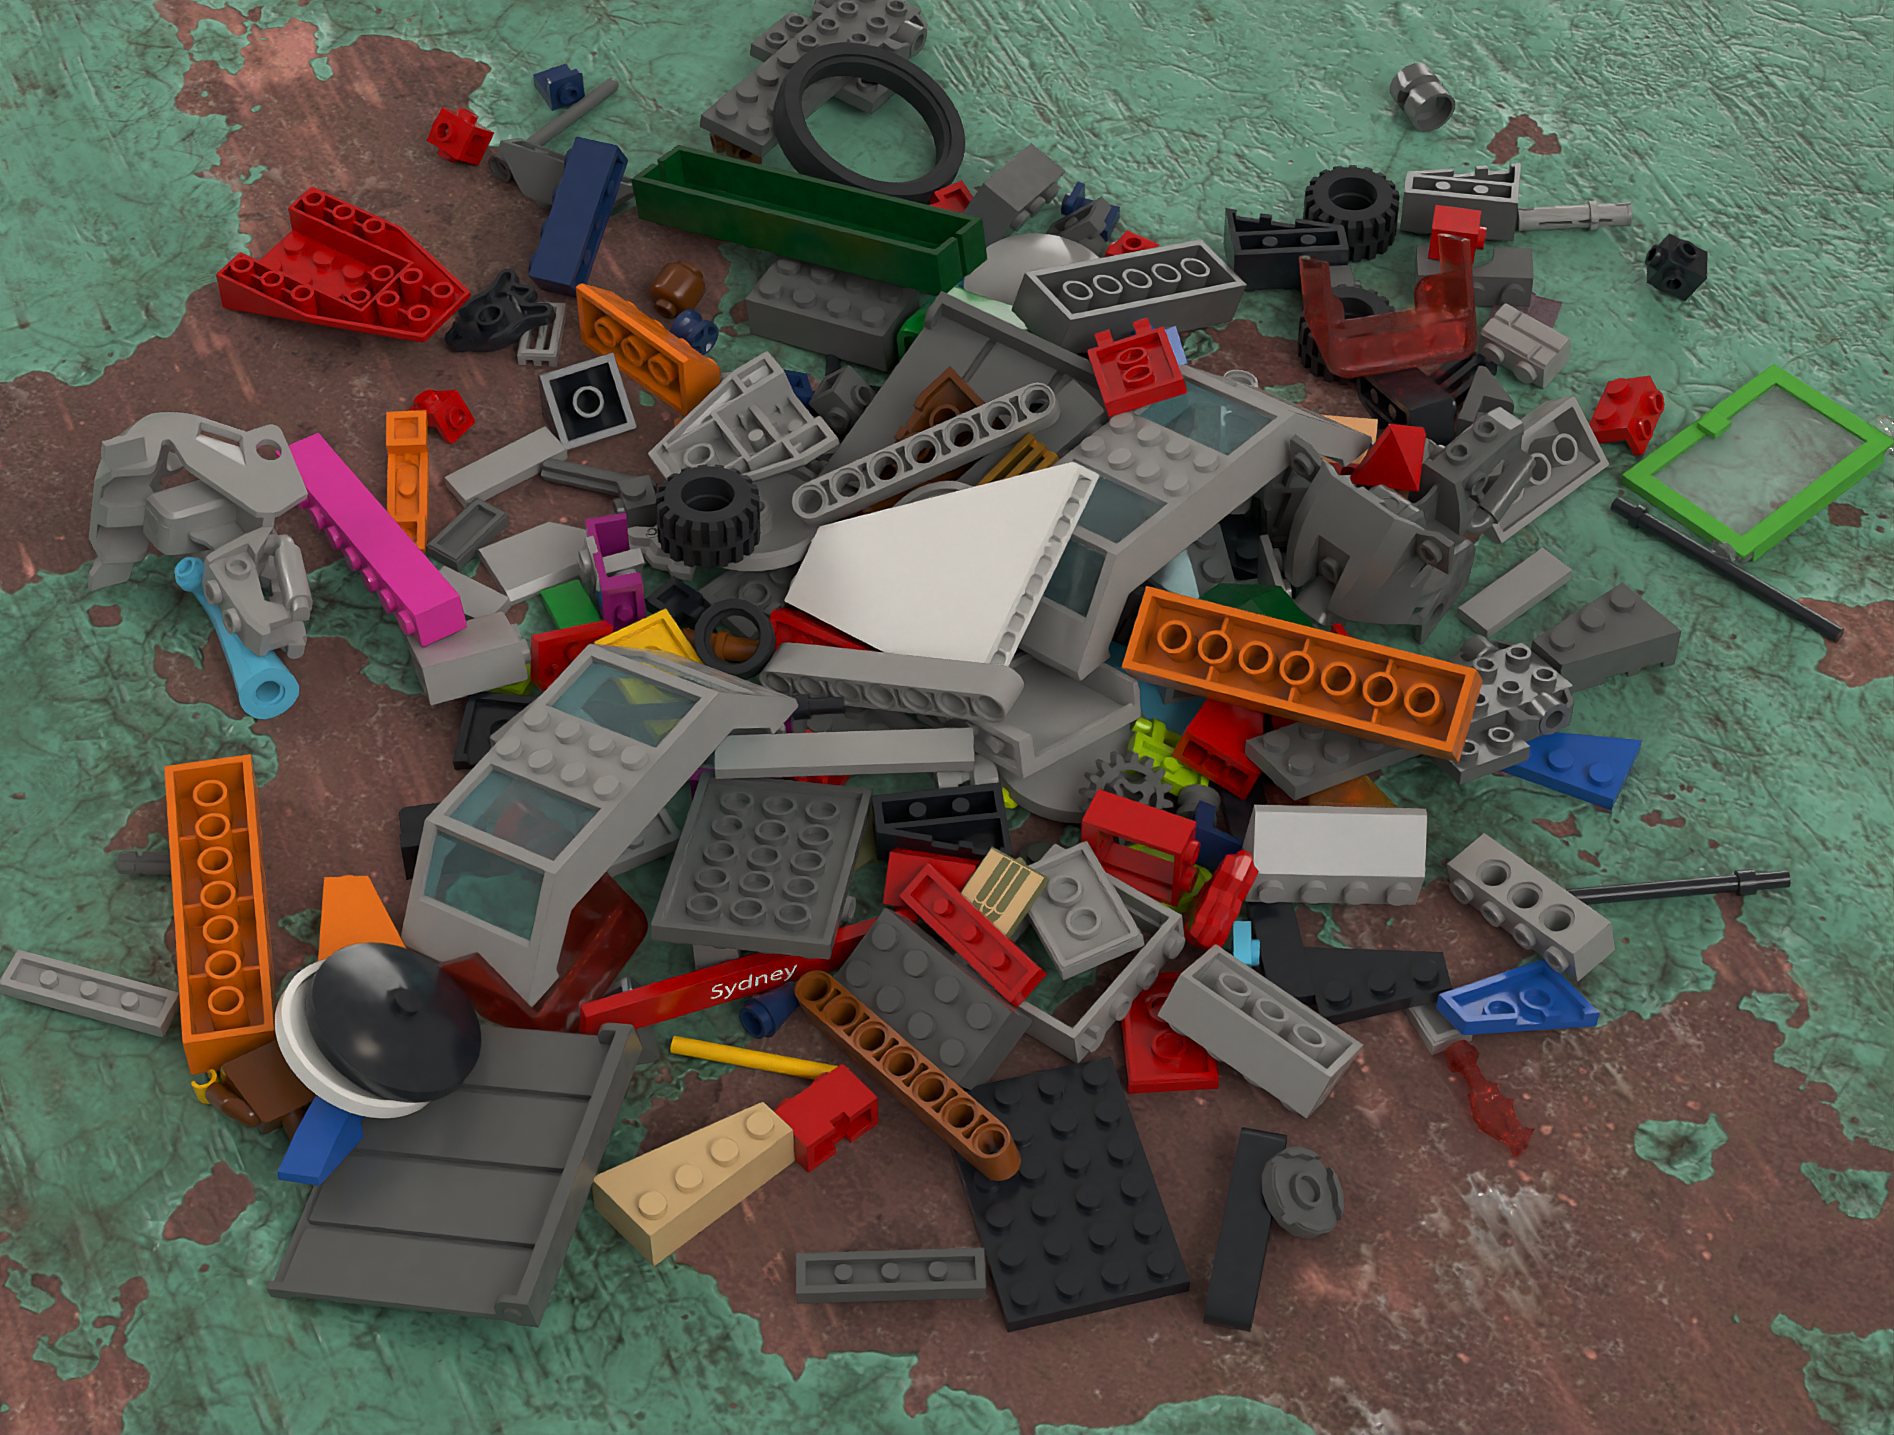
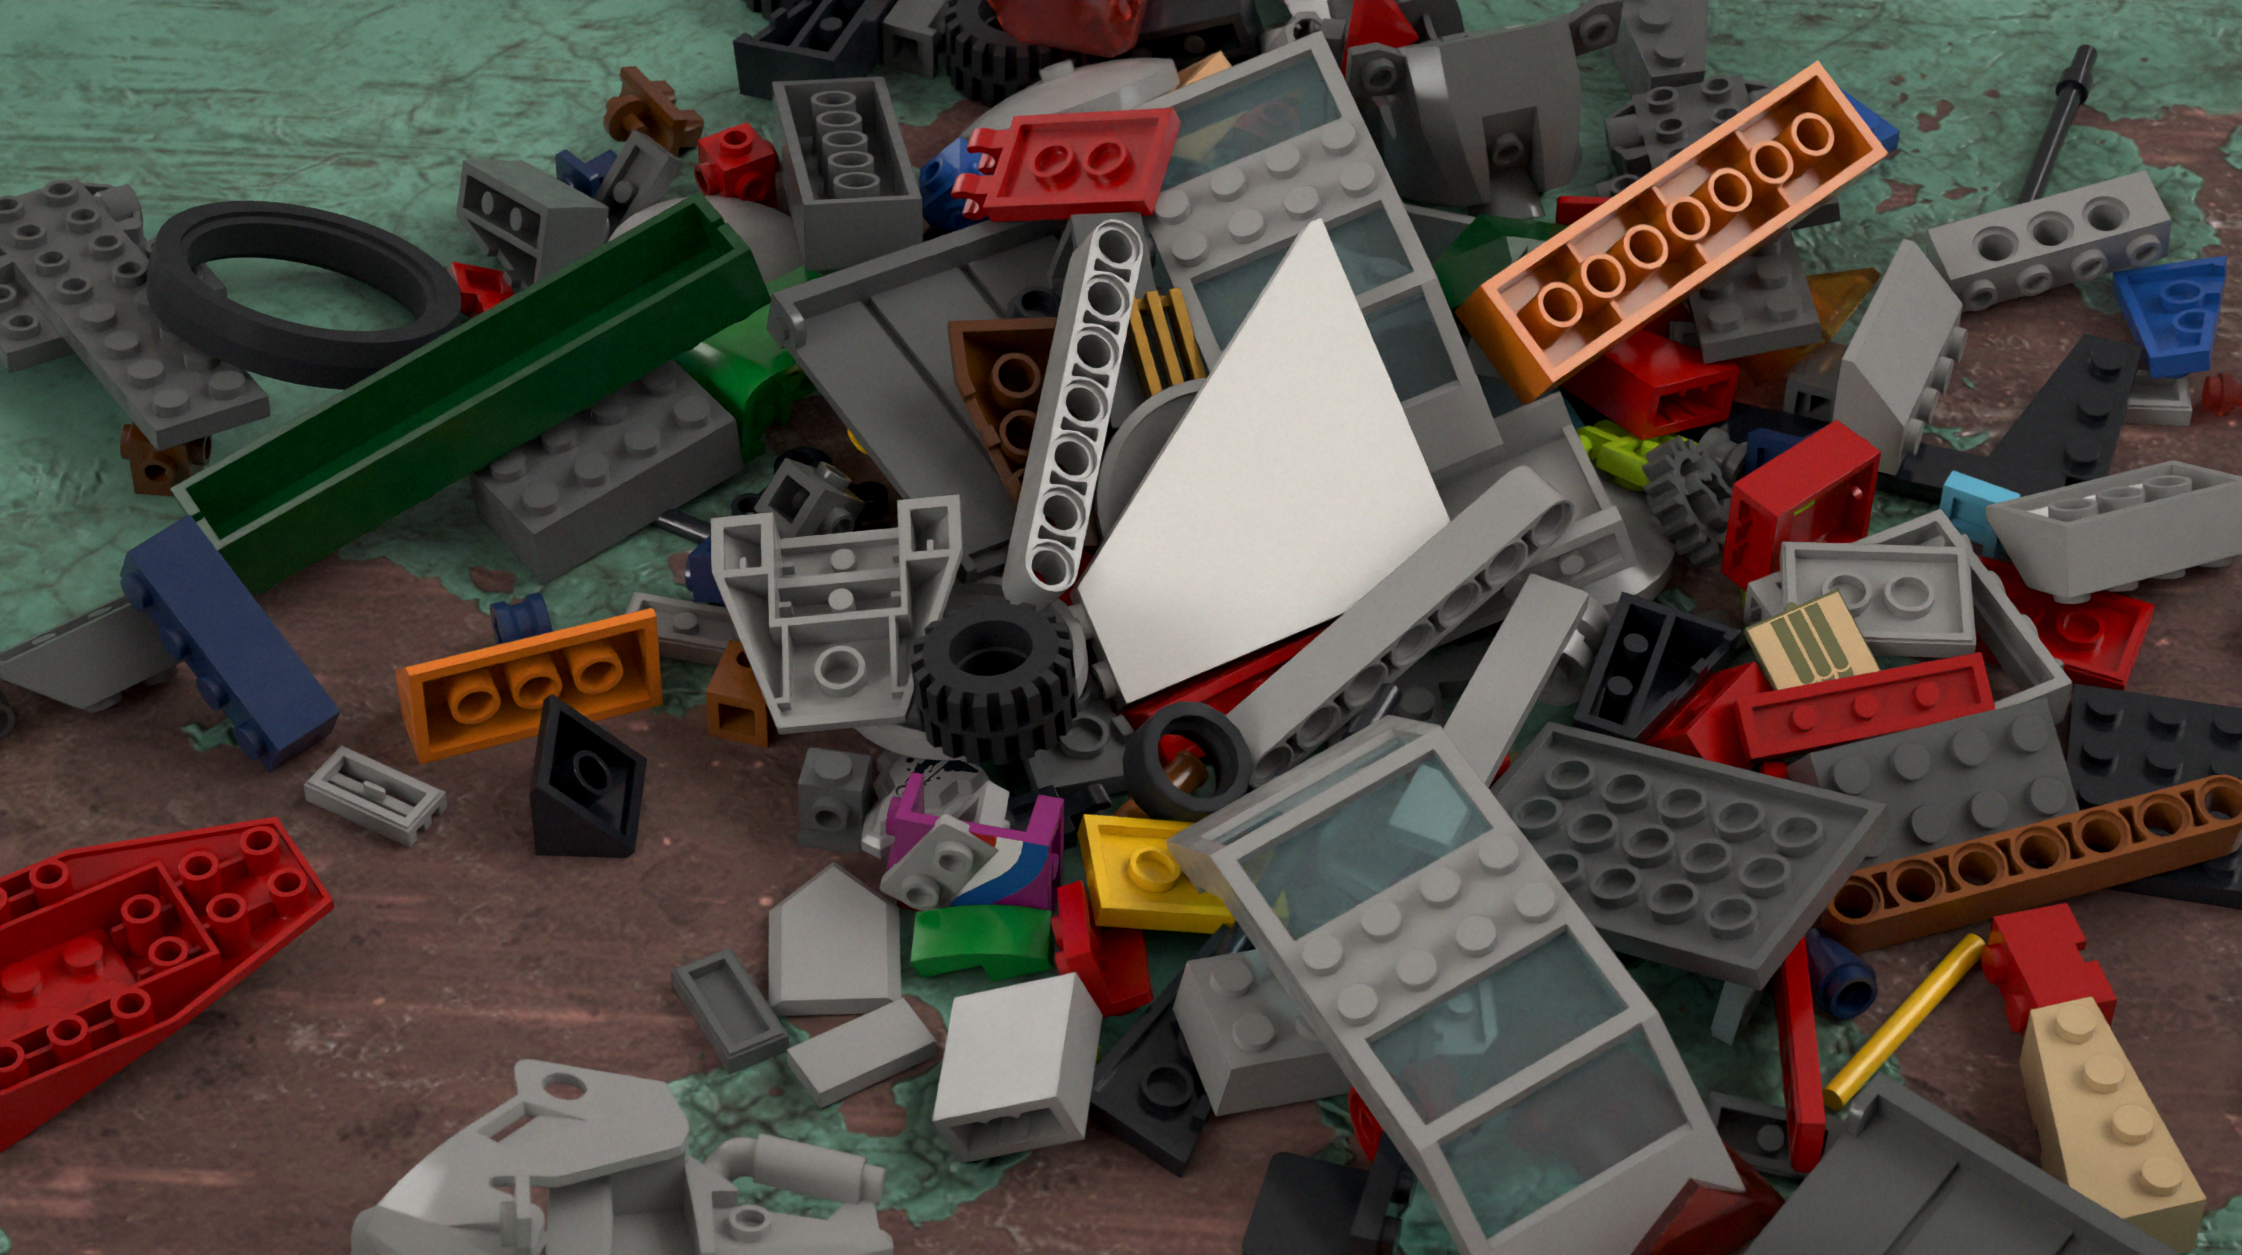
camera: 65 degrees left, 5 degrees down
dark pink brick [275,433,467,648] -> none
orange slope [386,410,429,553] -> none
red bracket [407,389,475,444] -> none
light grey tile [444,426,568,508] -> none
black tile [445,268,556,352] -> none
dark grey axle [541,458,657,497] -> none
reddish brown head [649,260,706,319] -> none
red rock [1183,849,1259,951] -> none
none -> reddish brown hips [603,66,704,157]
none -> light grey dish [960,58,1180,142]

